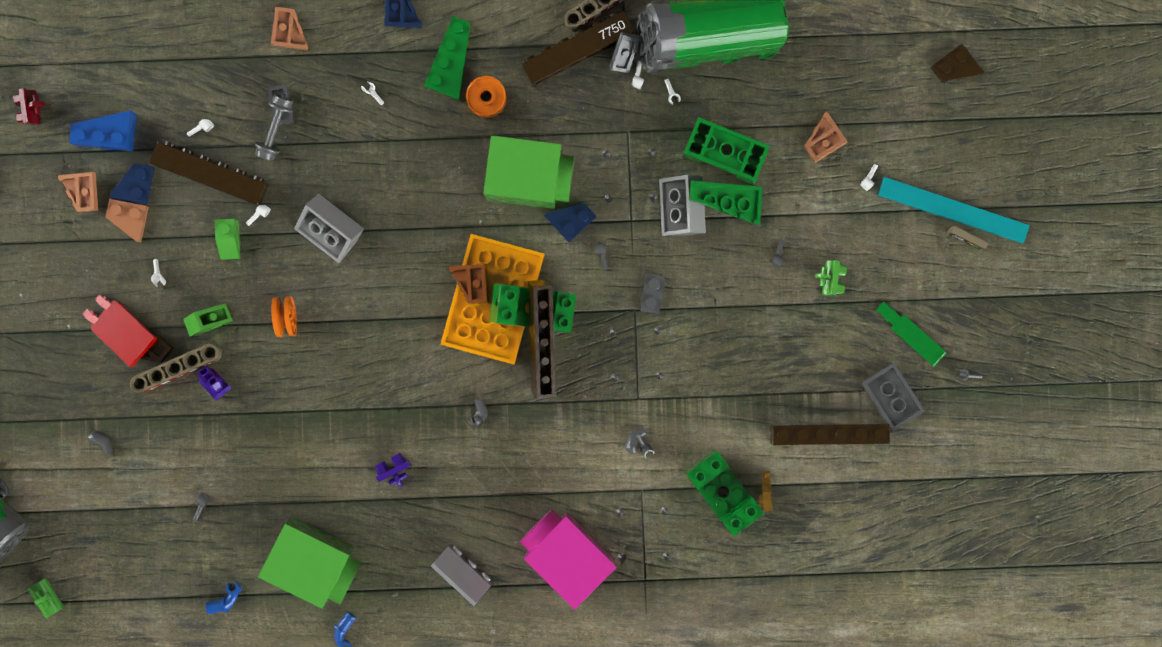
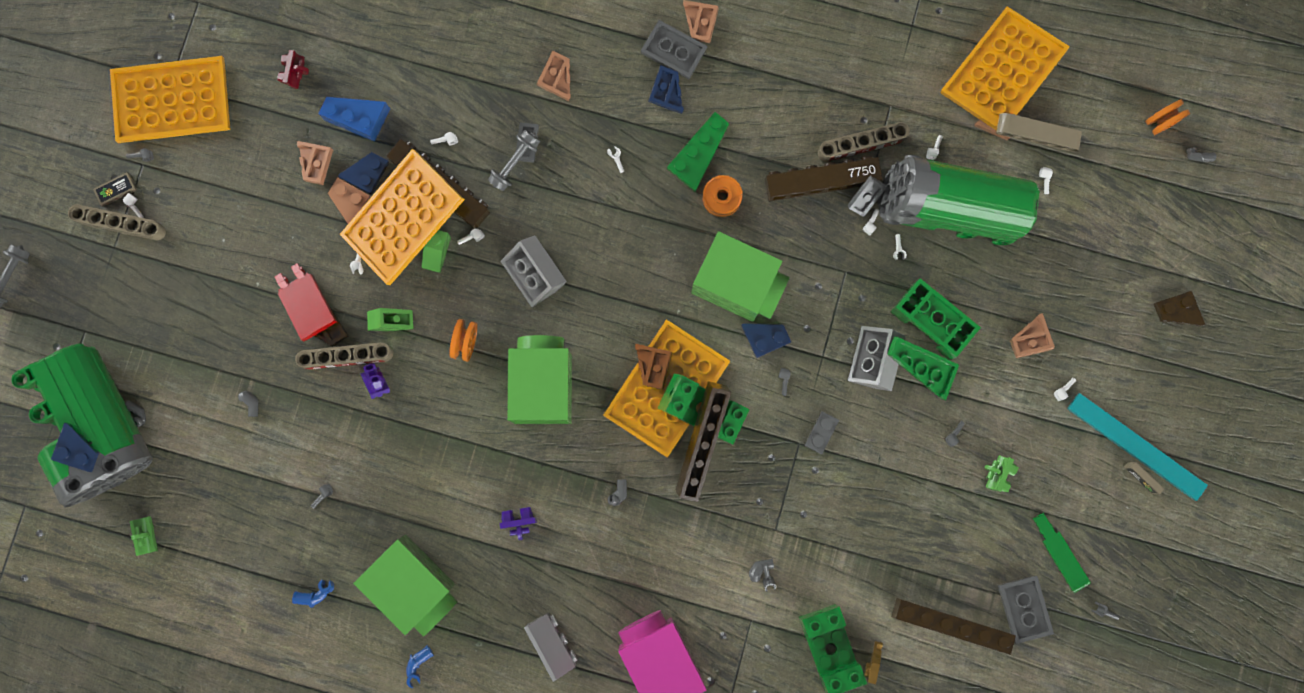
camera: 15 degrees right, 5 degrees down
none -> light orange plate [340,149,465,285]
none -> bright green container [507,335,572,424]

